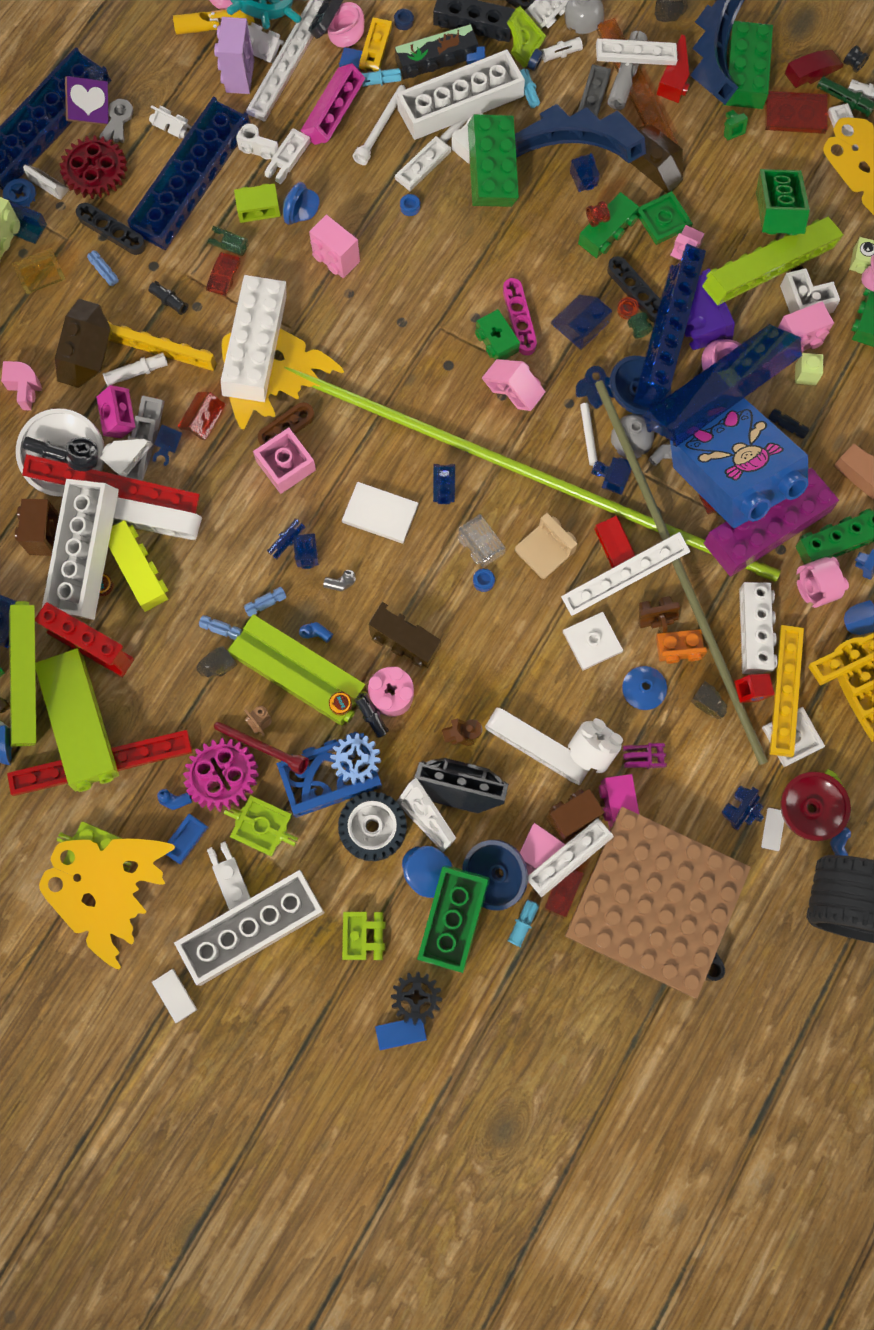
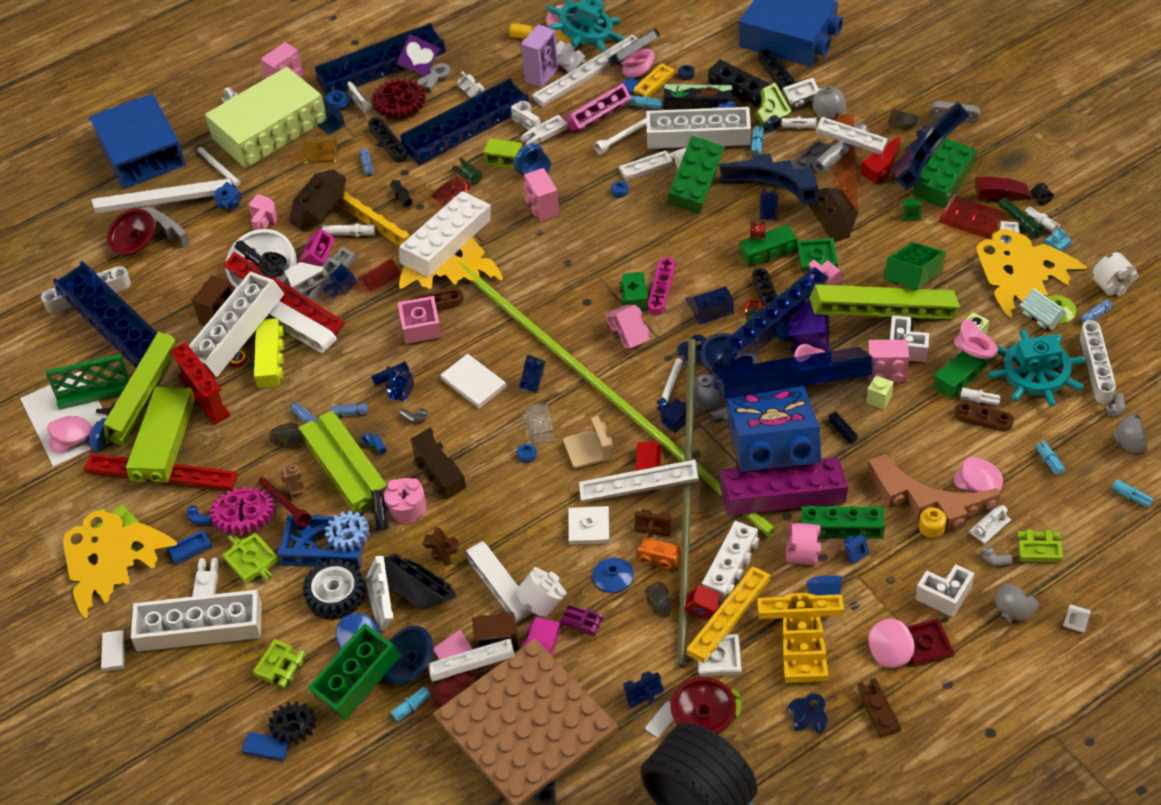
camera: 30 degrees right, 25 degrees down
clear red tile [329,692,352,716] -> none

